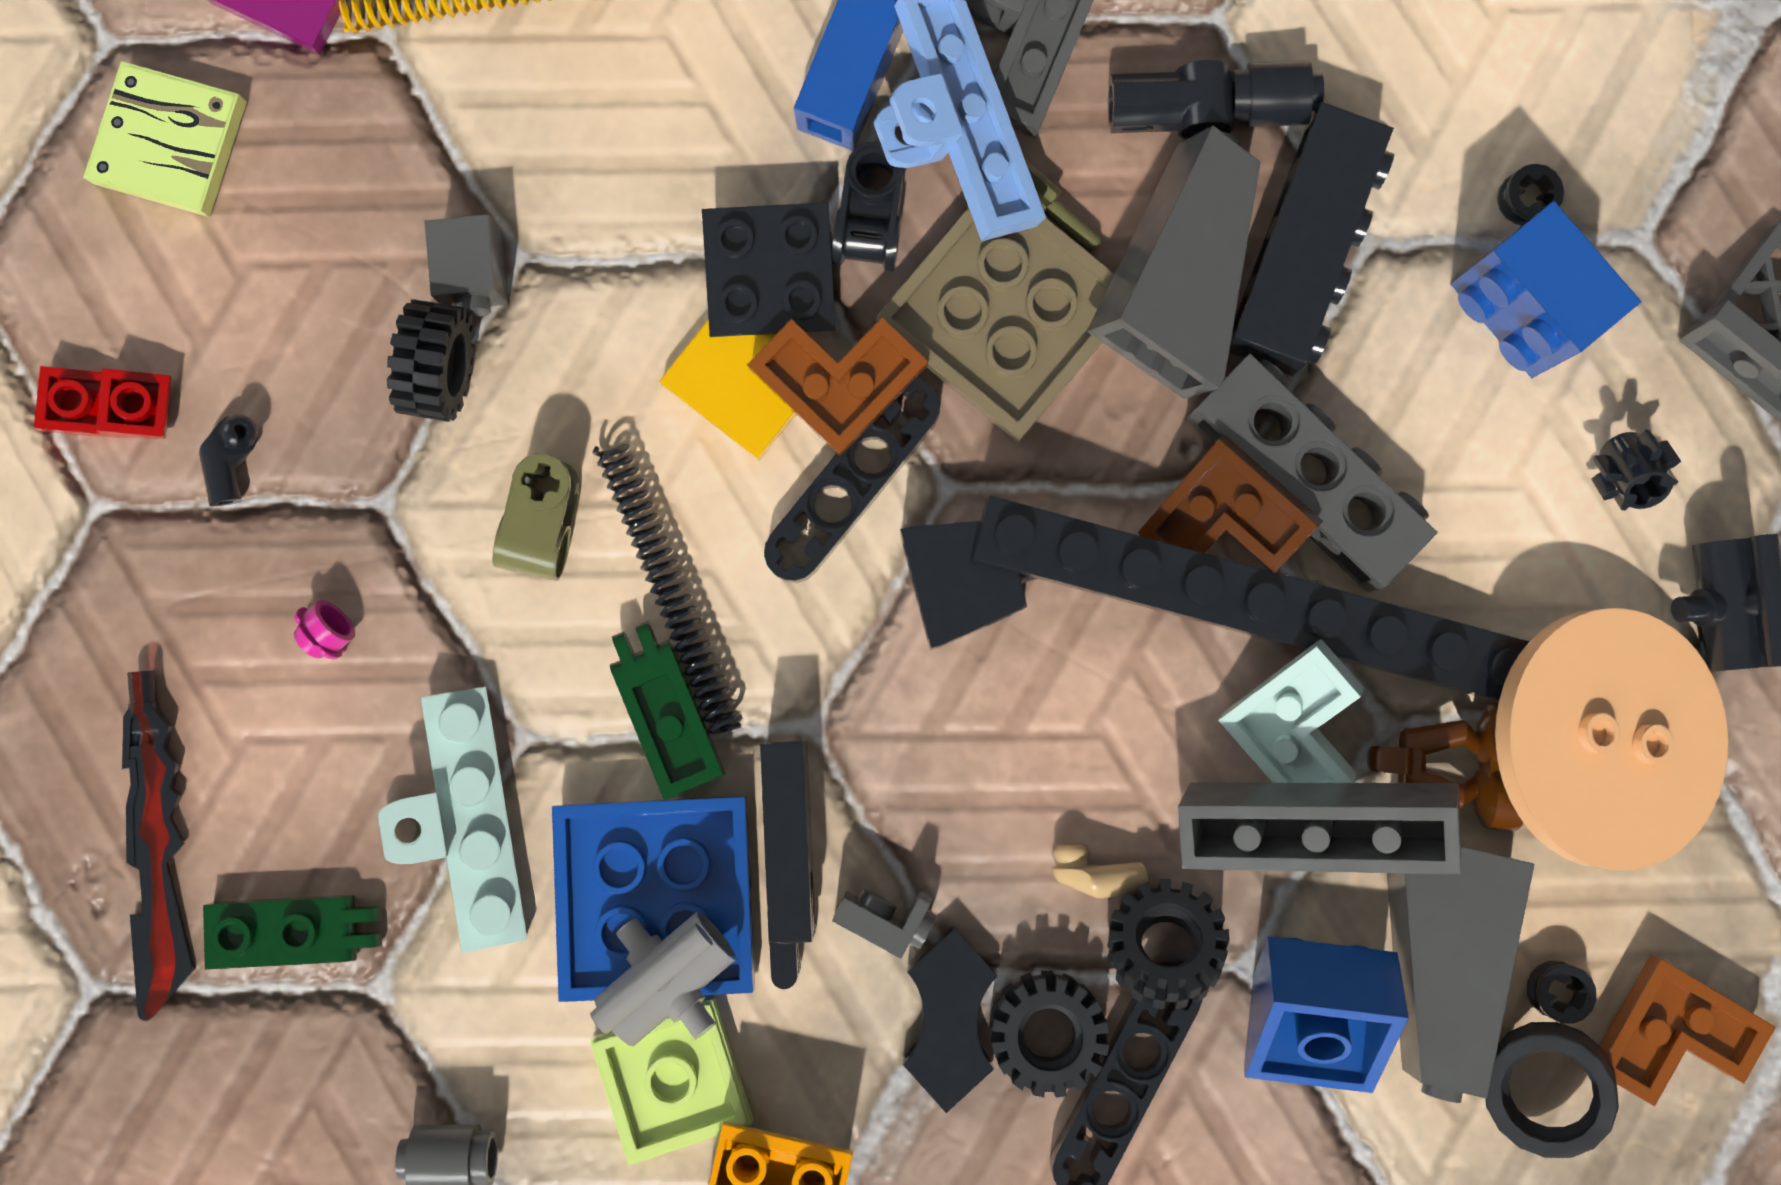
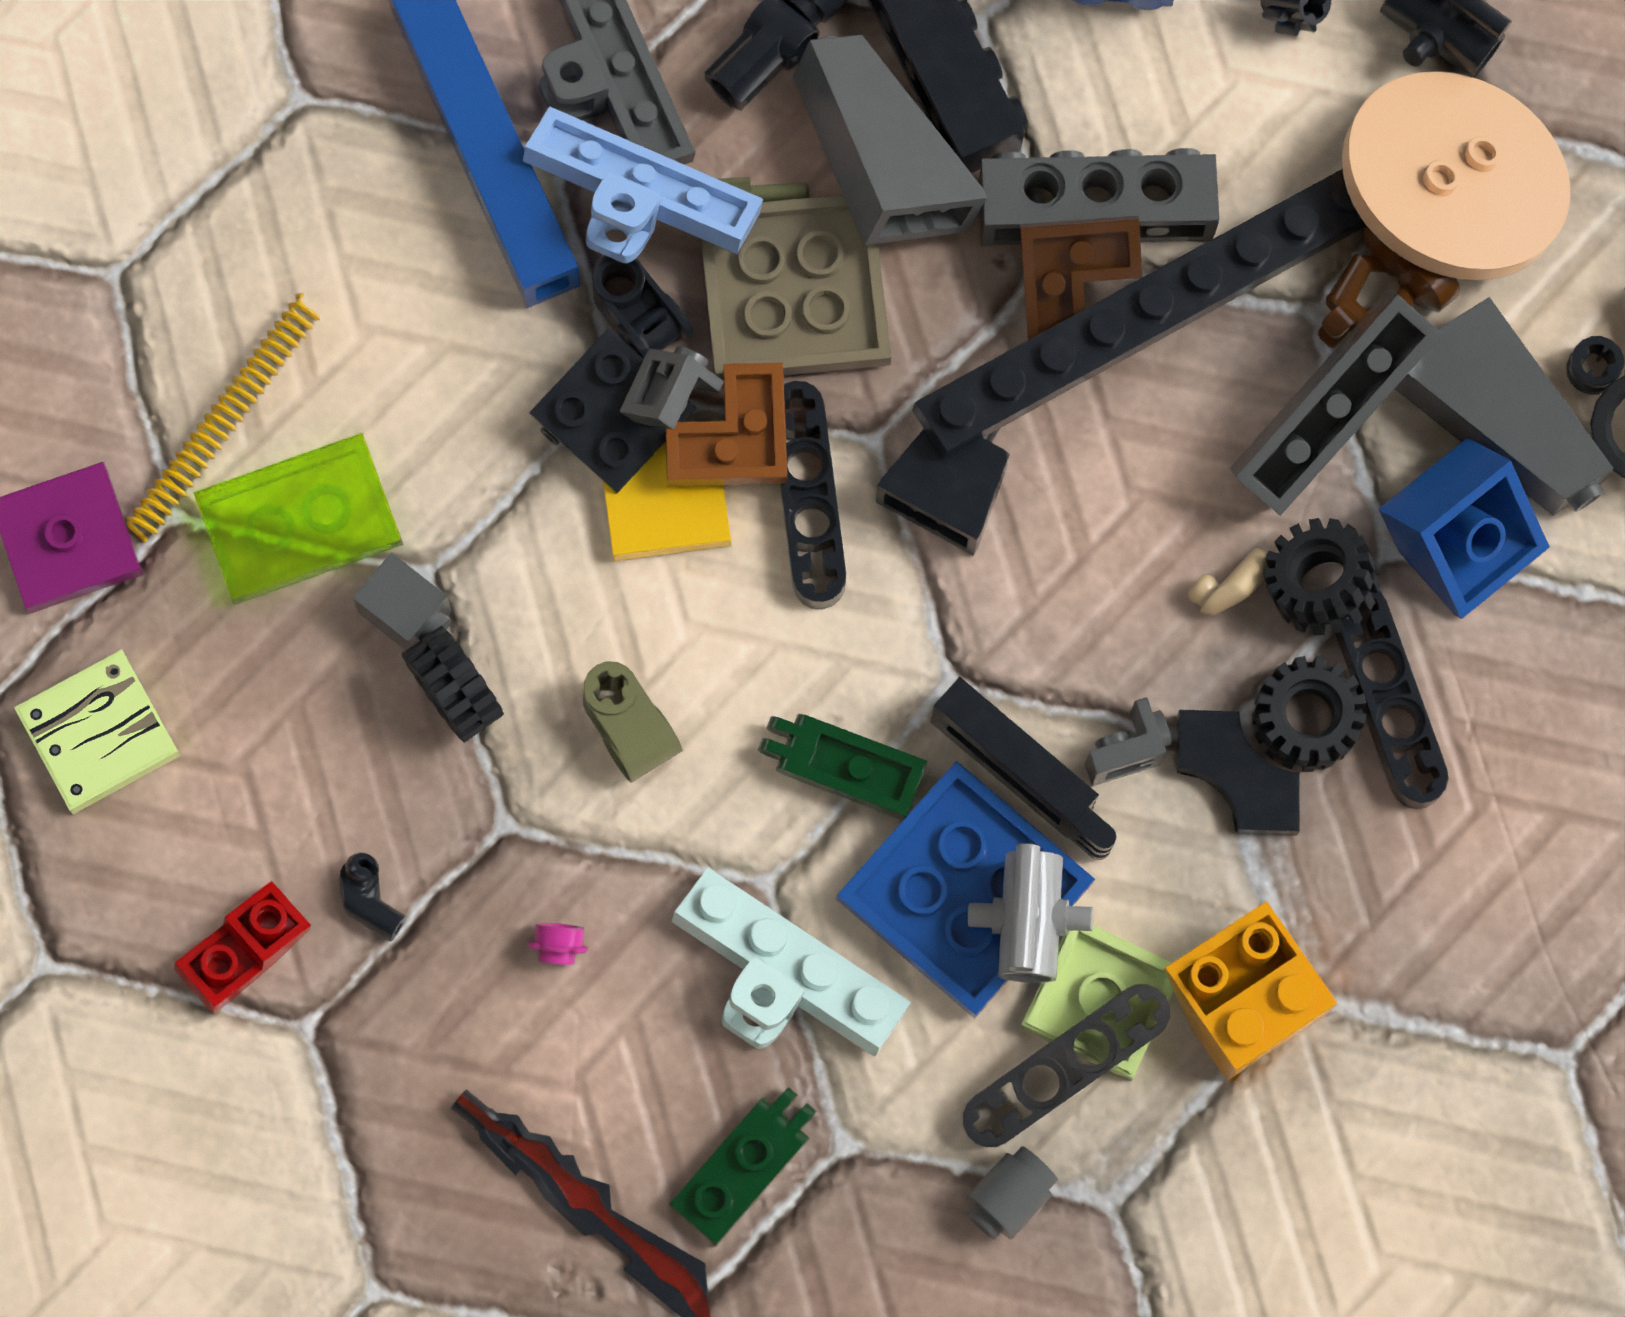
camera: 55 degrees left, 10 degrees down
black piece [592,444,741,734] -> none
light aqua plate [1218,639,1364,783] -> none
none -> clear neon green tile [193,432,403,605]
none -> dark grey bracket [619,346,724,430]
none -> black beam [963,984,1170,1147]

